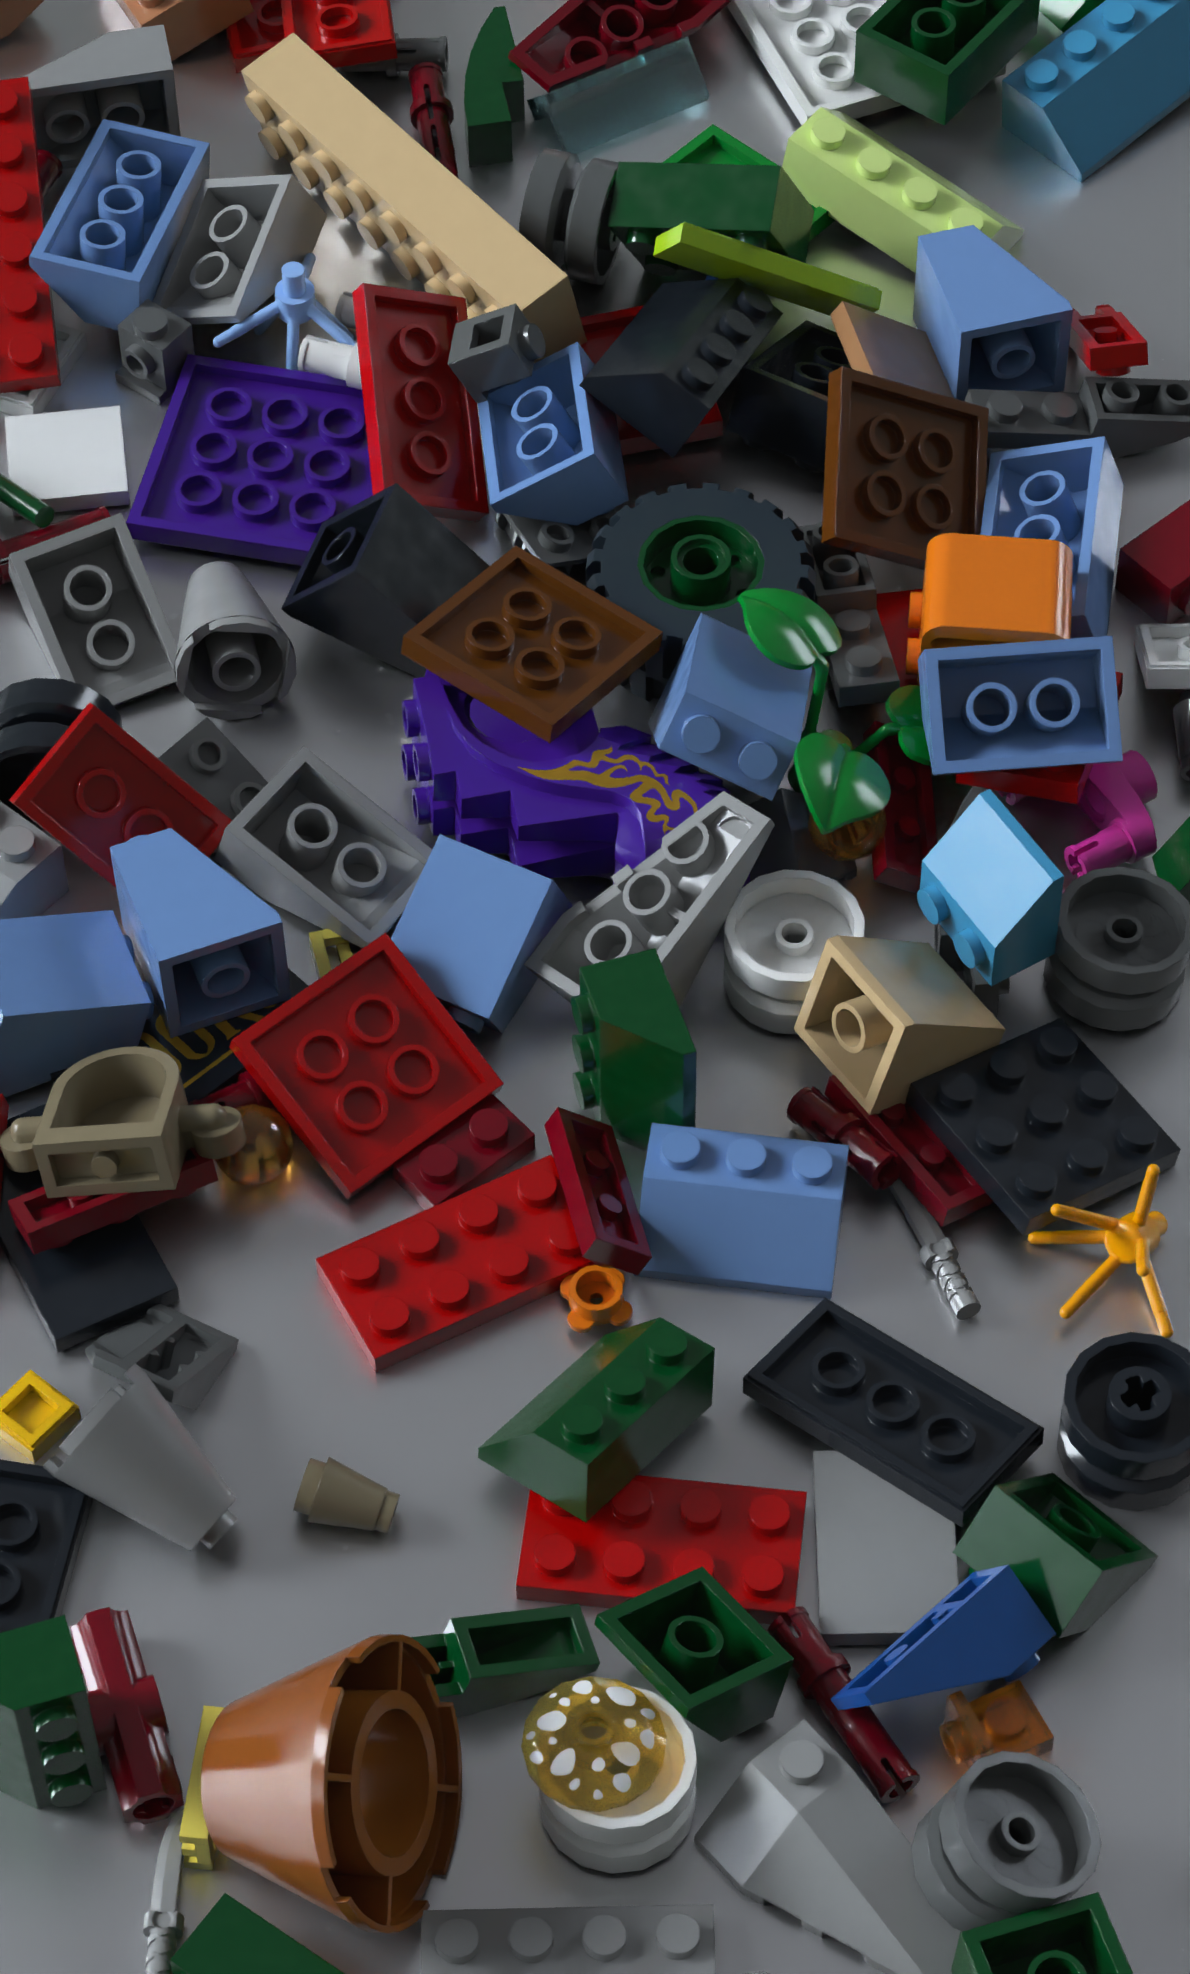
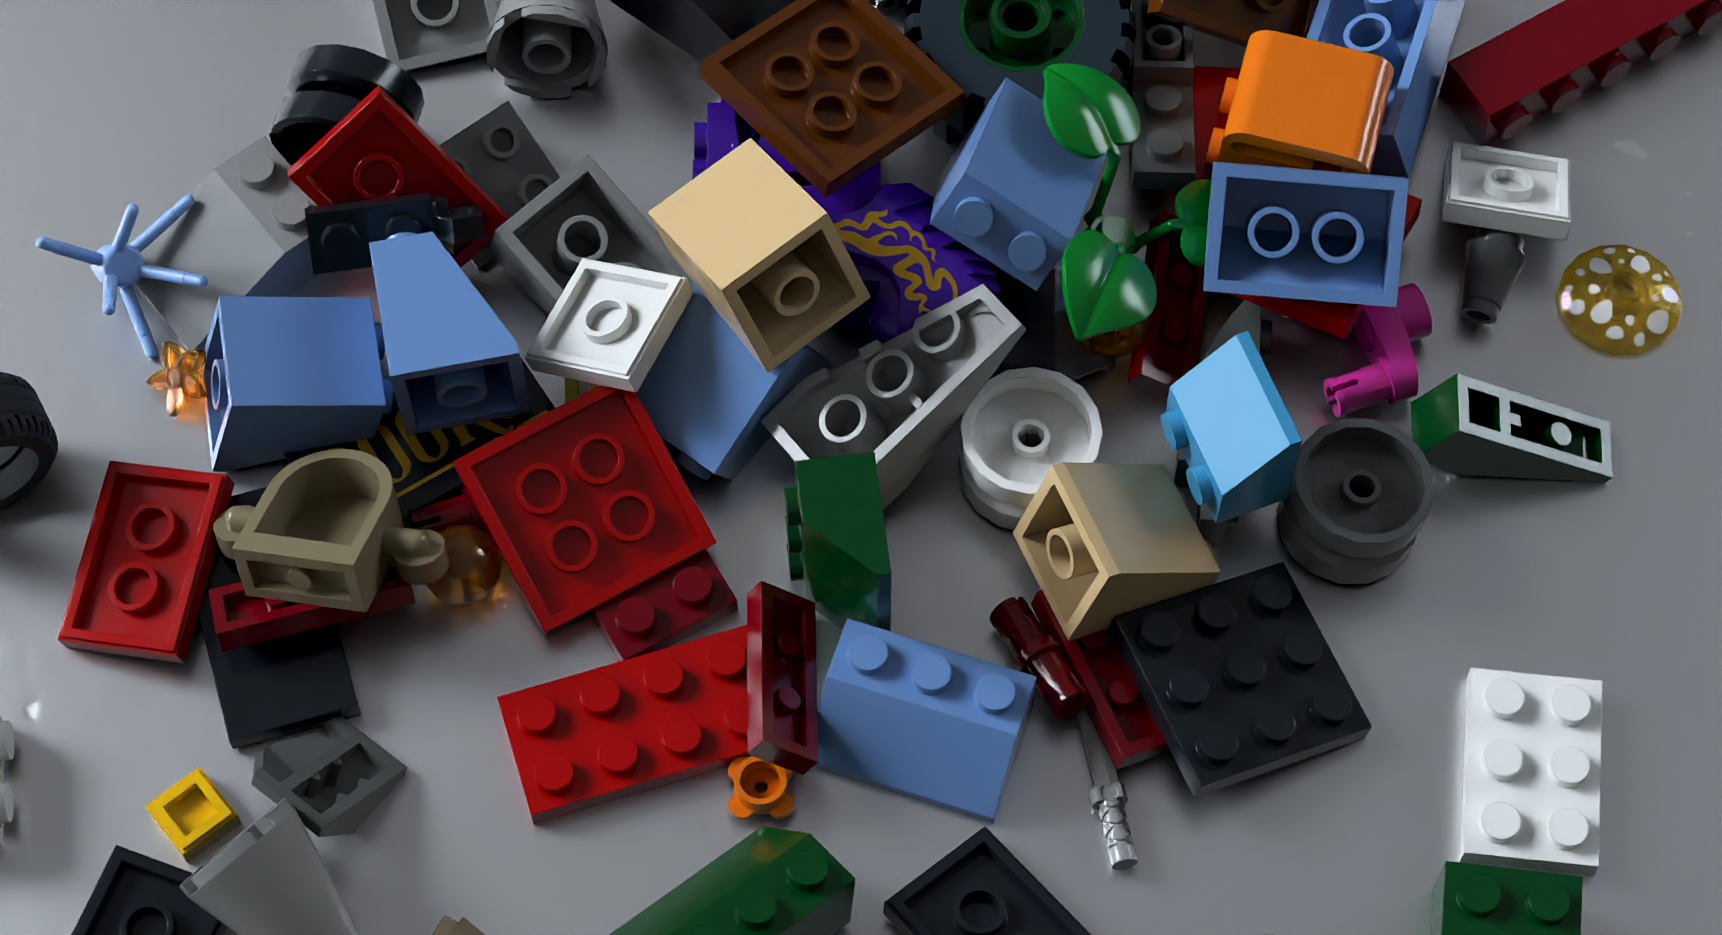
camera: 10 degrees right, 10 degrees up
light orange plant [1027,1164,1173,1338] -> none
none -> black hinge [304,192,485,275]
none -> white tile [524,258,694,393]
none -> tan slope [647,138,871,373]

